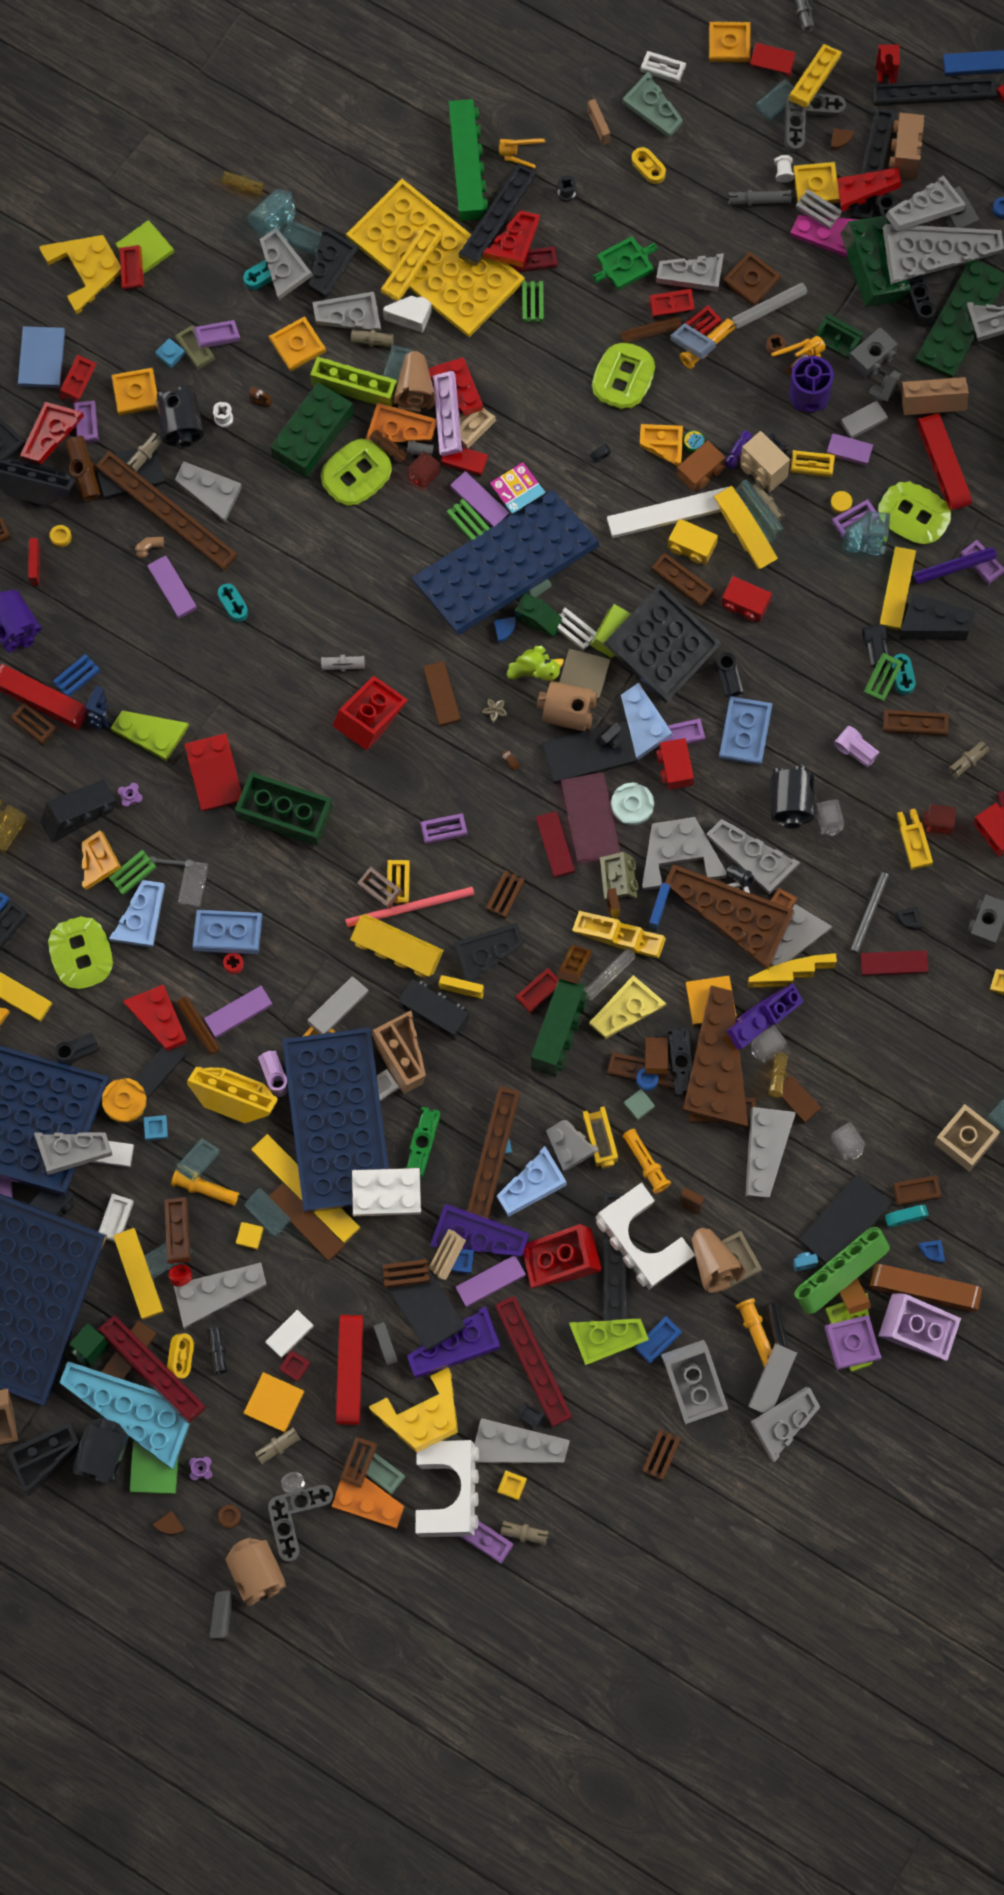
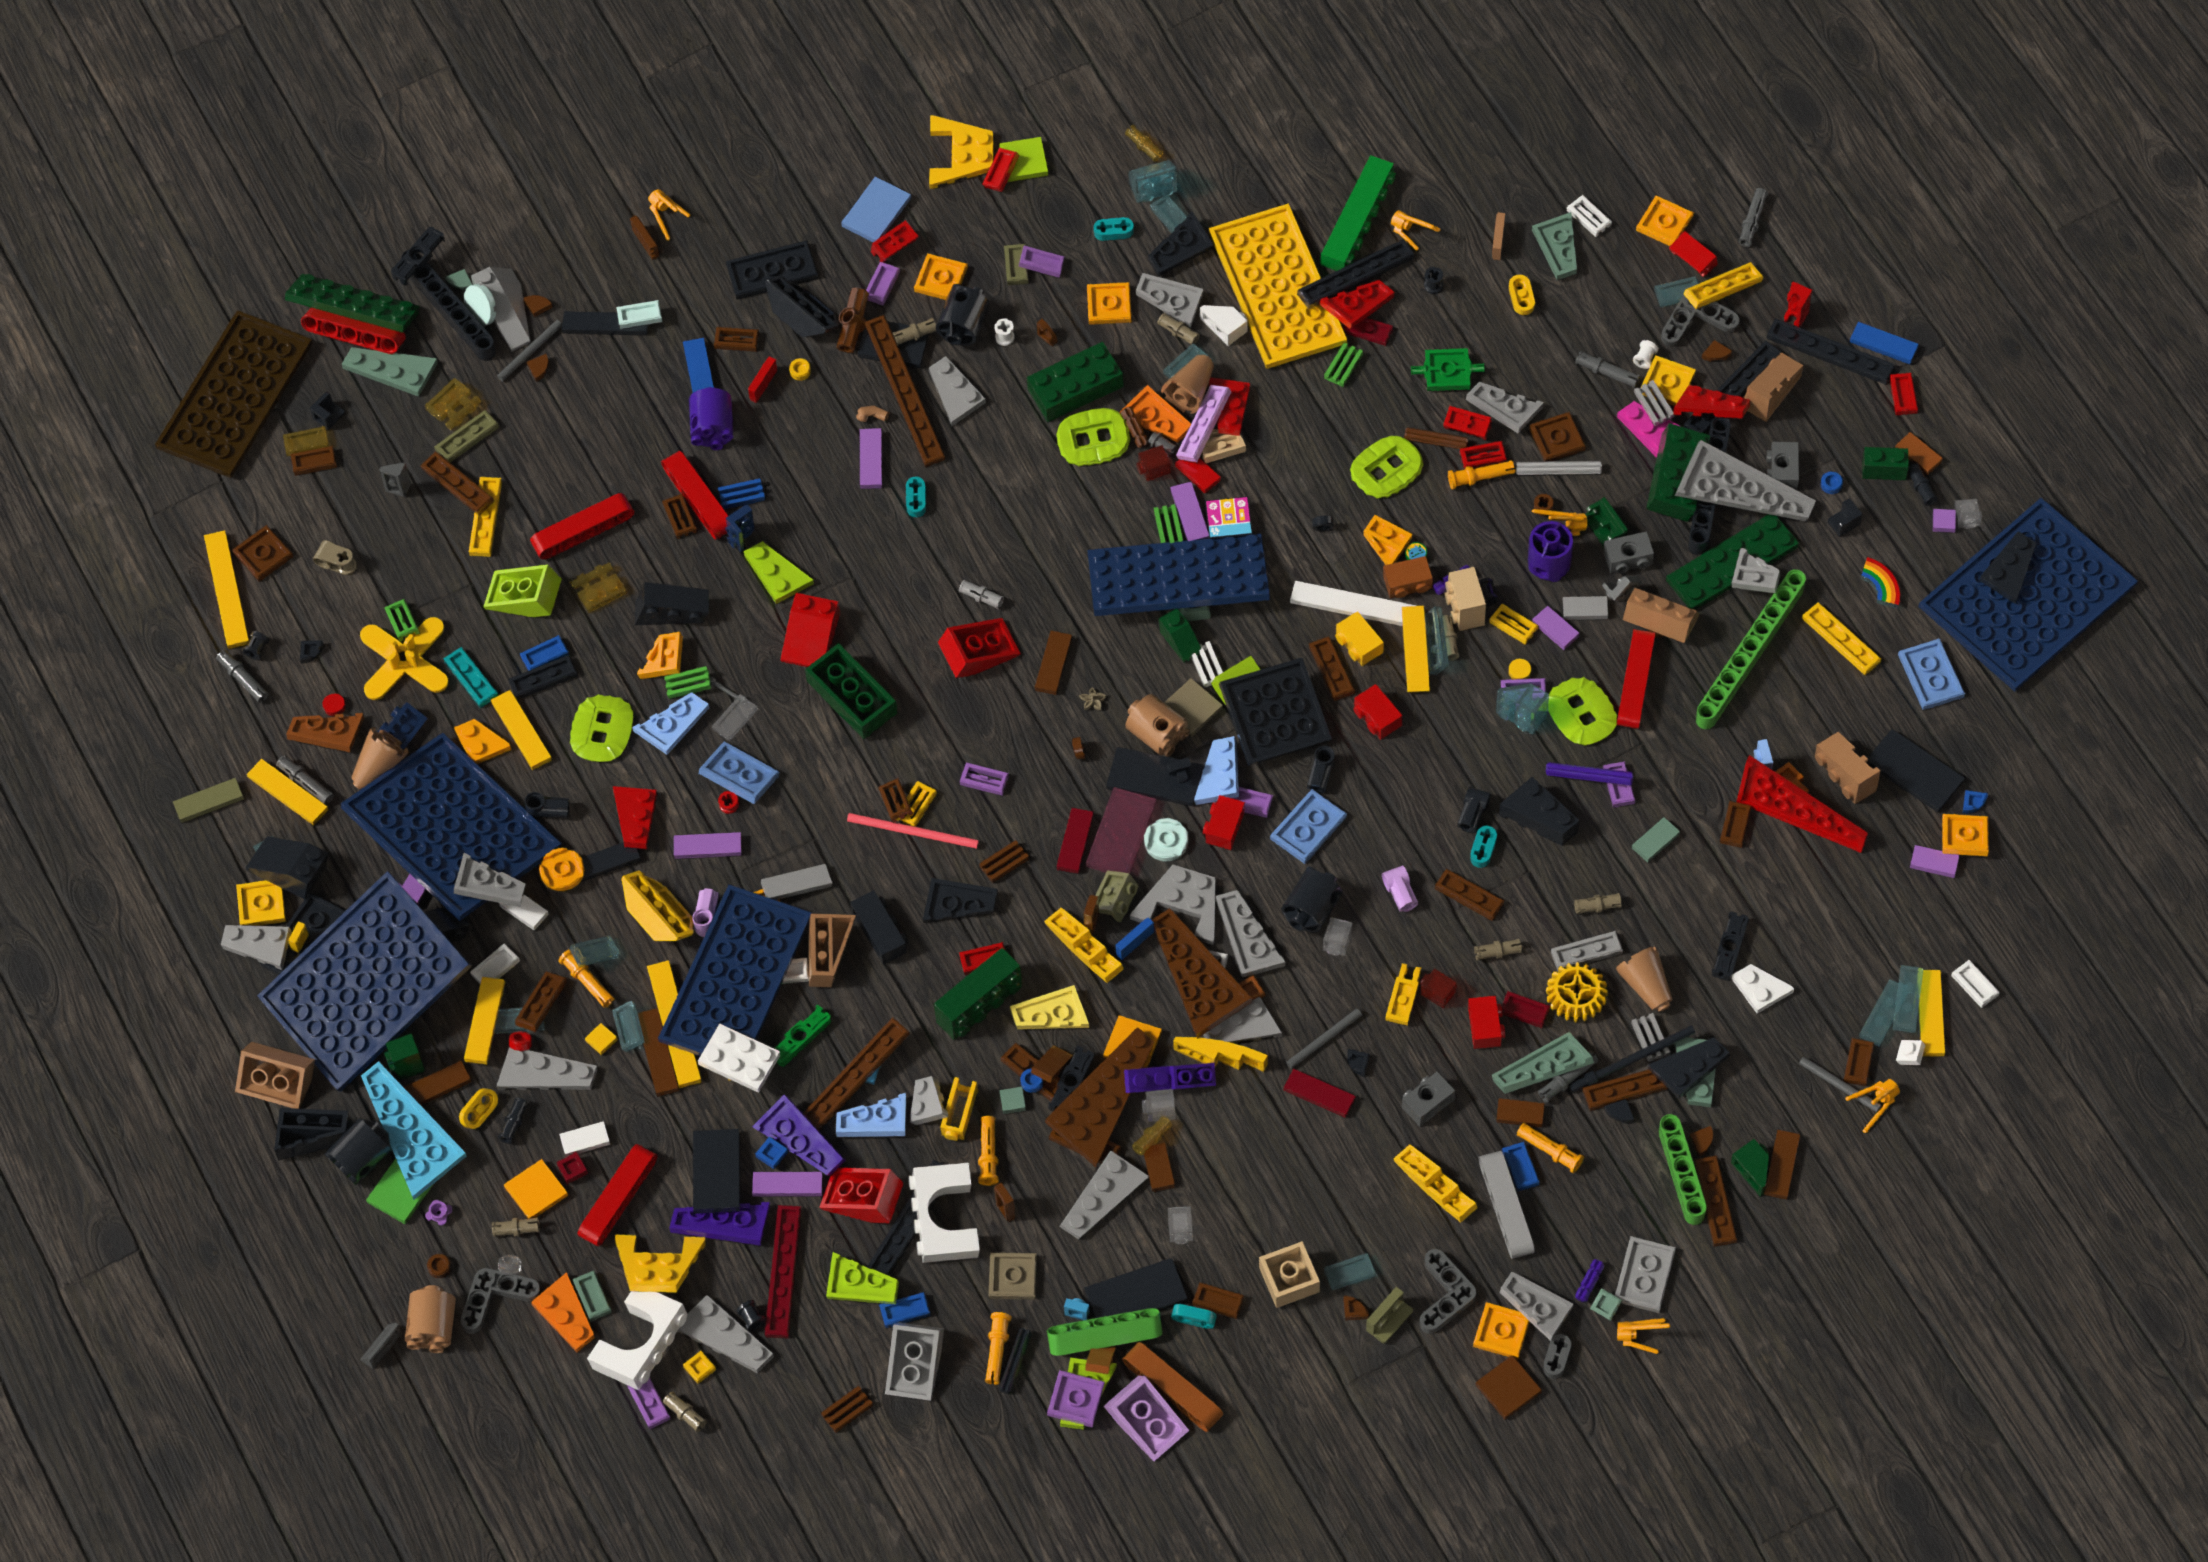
camera: 30 degrees right, 10 degrees down
red wing [20,402,84,465] -> none
dark red tile [98,1315,206,1424] -> none
medium lavender plate [118,783,142,807] -> none
dark azure plate [144,1115,168,1141] -> none
reddish brown tile [153,1511,185,1534] -> none
dark azure plate [155,338,185,368] -> none
reddish brown axle [178,996,220,1055] -> none
light grey wing [260,228,313,300] -> none
lime brick [310,357,397,406] -> none
reddish brown tile [340,1437,378,1488] -> none
yellow brick [350,914,444,978] -> none
dark grey beam [373,1322,398,1366] -> none
yellow tile [381,225,442,301] -> none
reddish brown tile [383,1259,430,1288] -> none
tan tile [429,1229,466,1280] -> none
yellow tile [439,975,484,999] -> none
blue tile [494,617,516,643] -> none
lime animal [507,645,564,681] -> none
reddish brown tile [557,945,592,984] -> none
clear axle [585,949,635,1000] -> none
sand blue tile [671,323,716,360] -> none
medium nougat cone [691,1228,745,1293] -> none
black pin [726,865,754,887] -> none
light grey tile [749,1343,797,1413] -> none
light grey wing [751,1387,820,1462] -> none
bright green tile [864,653,903,701] -> none
yellow tile [880,546,916,631] -> none
light grey wing [886,176,966,231] -> none
blue tile [918,1240,945,1263] -> none

